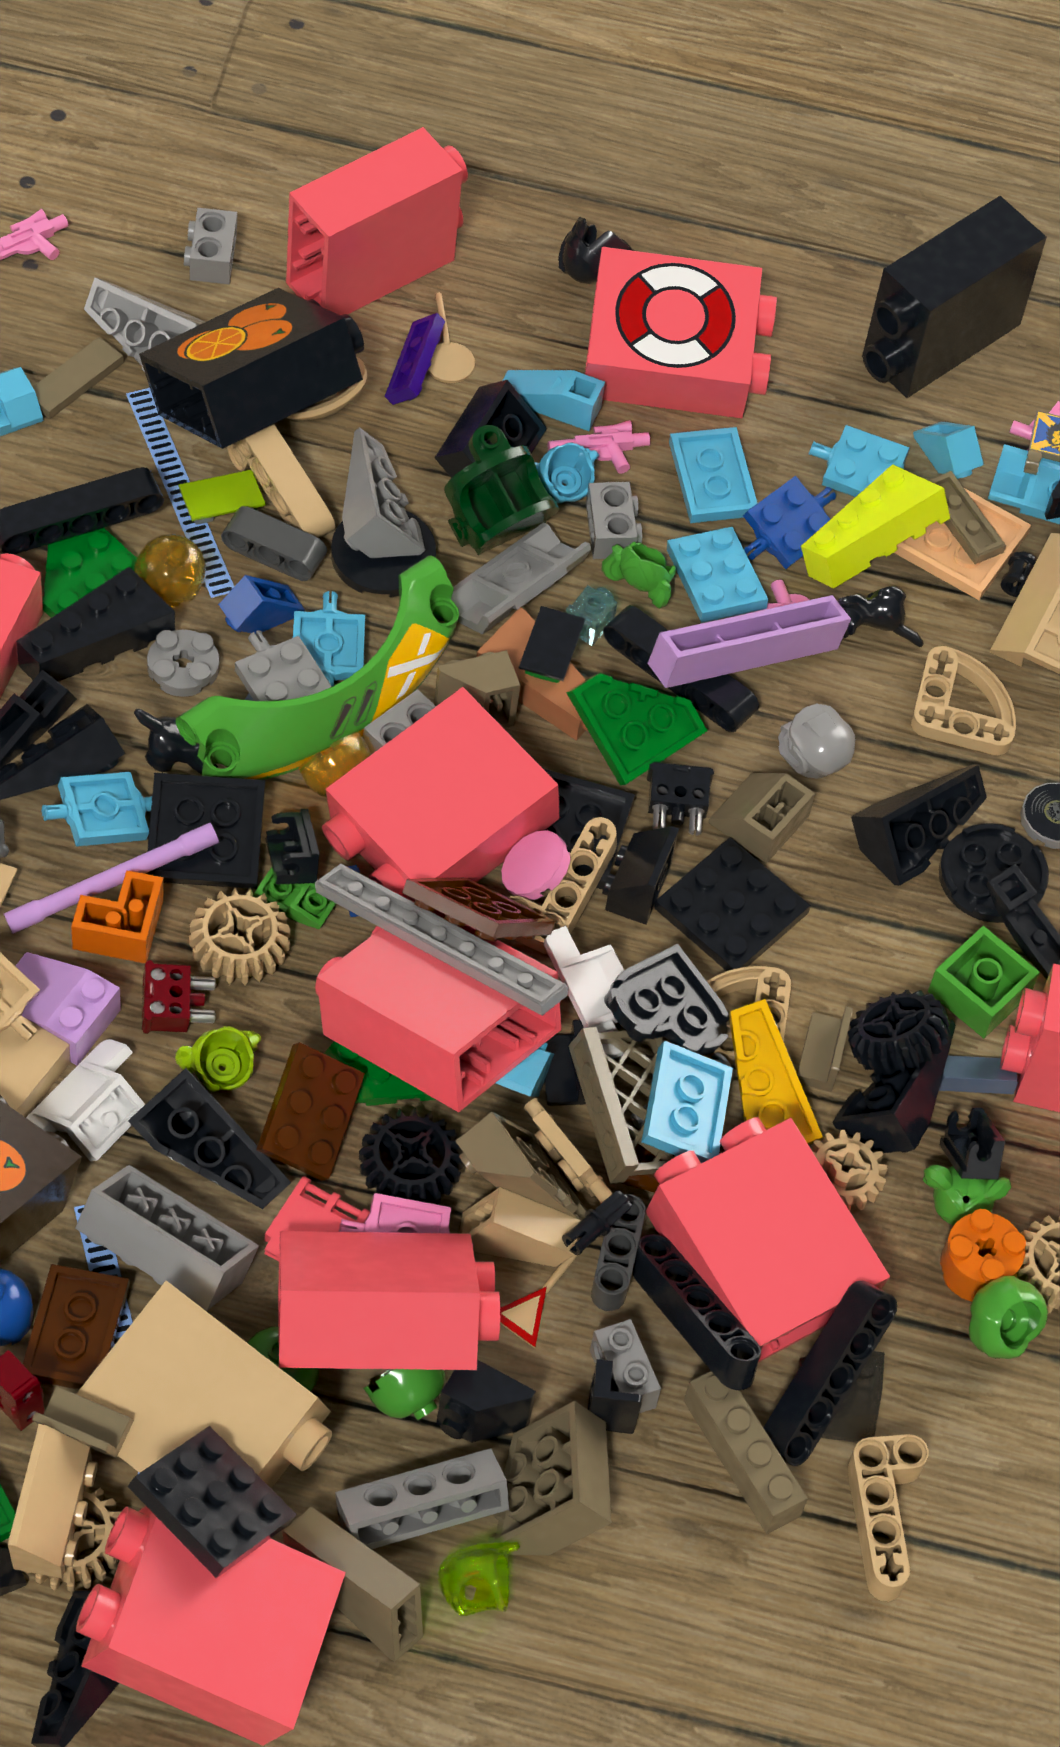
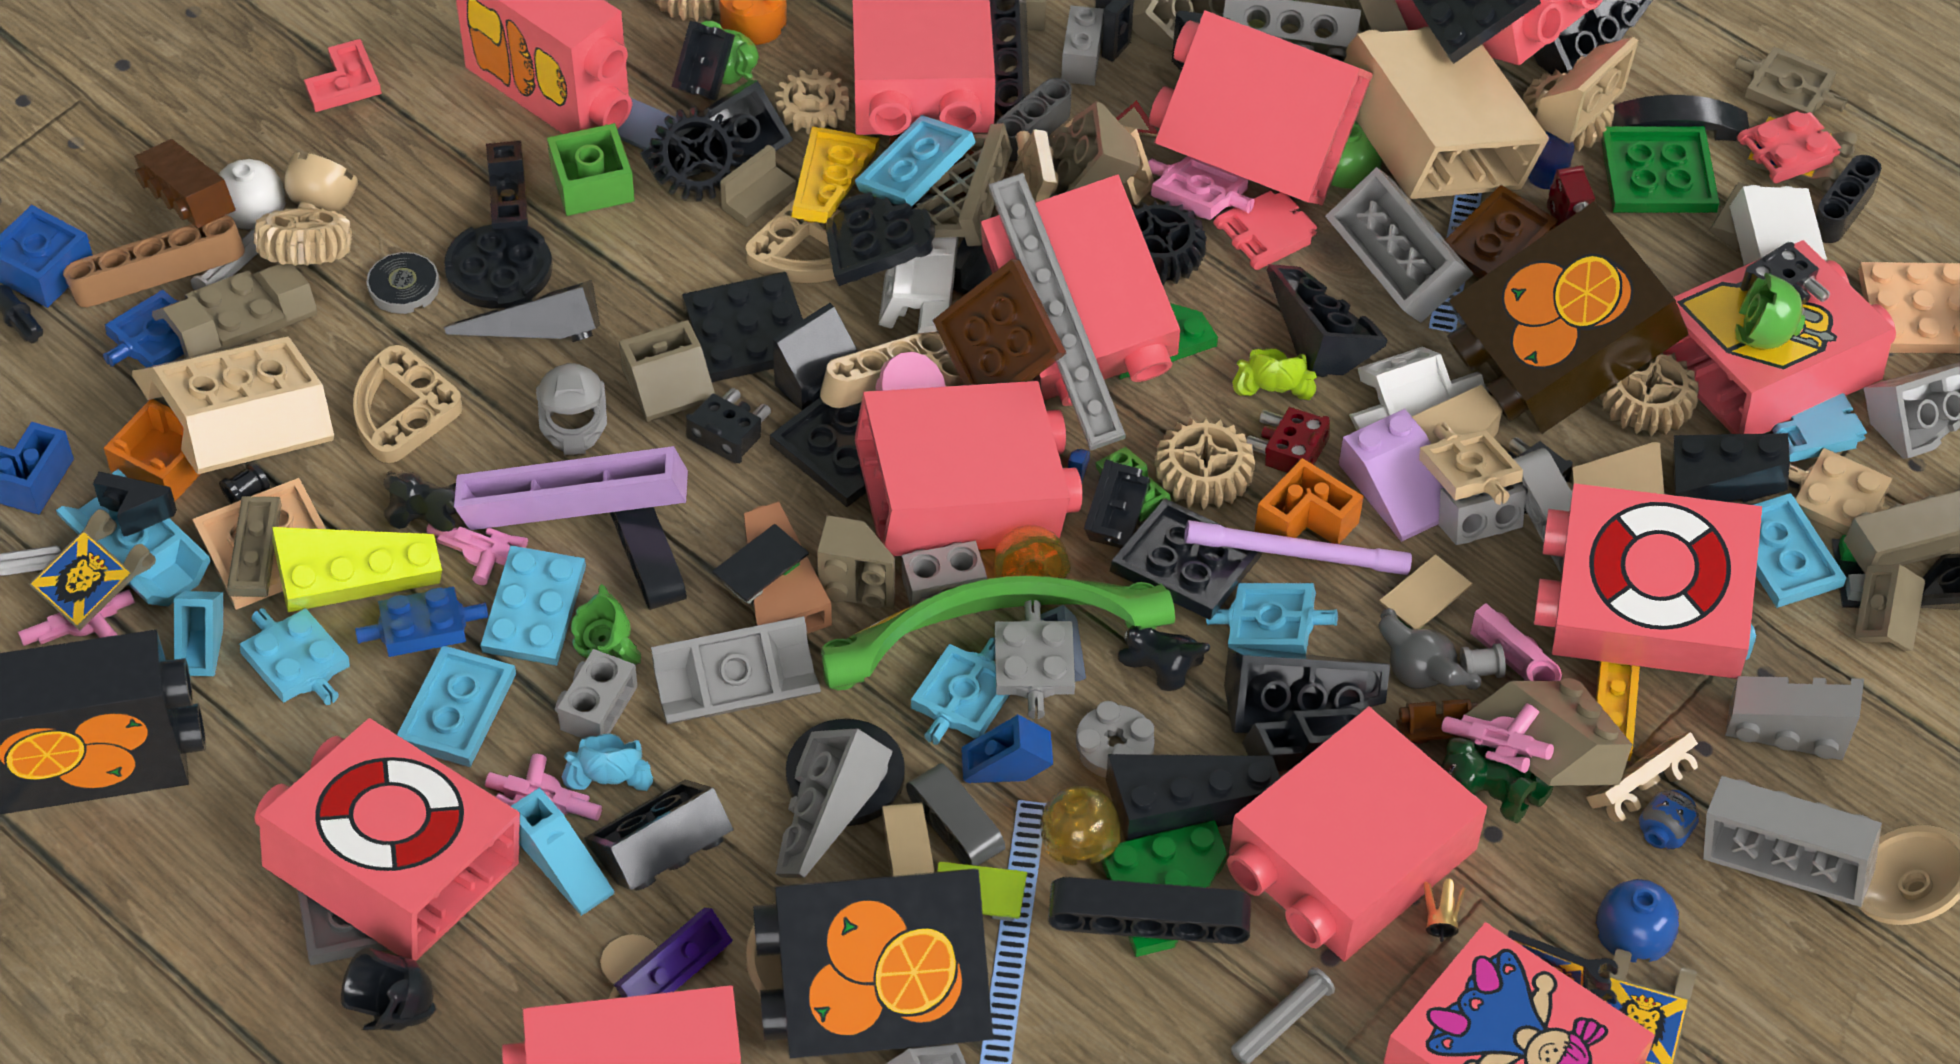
camera: 145 degrees left, 5 degrees down
dark tan panel [32,1386,134,1458] -> none
reddish brown plate [256,1042,365,1181] -> none
dark green animal [444,425,560,555] -> none
black axle [562,1191,632,1255] -> none
clear light blue brick [565,585,617,646] -> none
green plate [566,673,708,786] -> none

